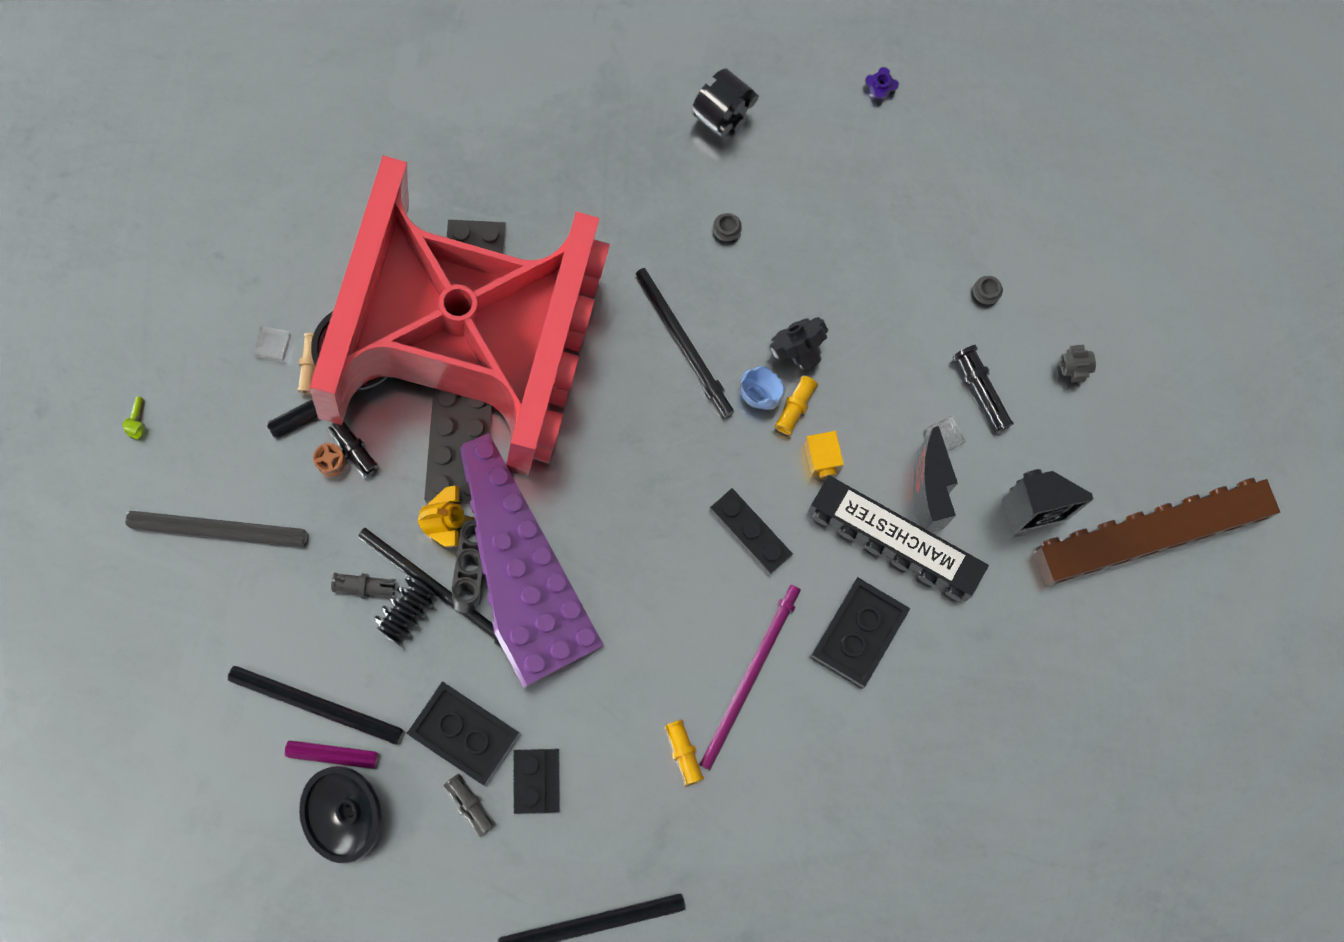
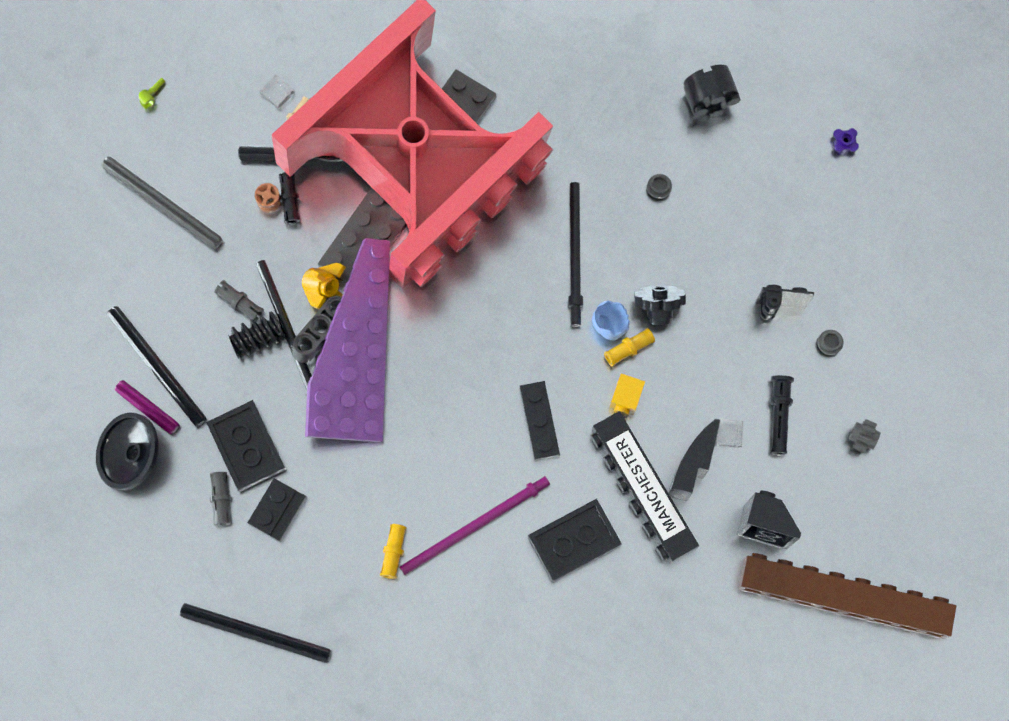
camera: 35 degrees right, 0 degrees up
none -> black hinge [755,285,814,320]

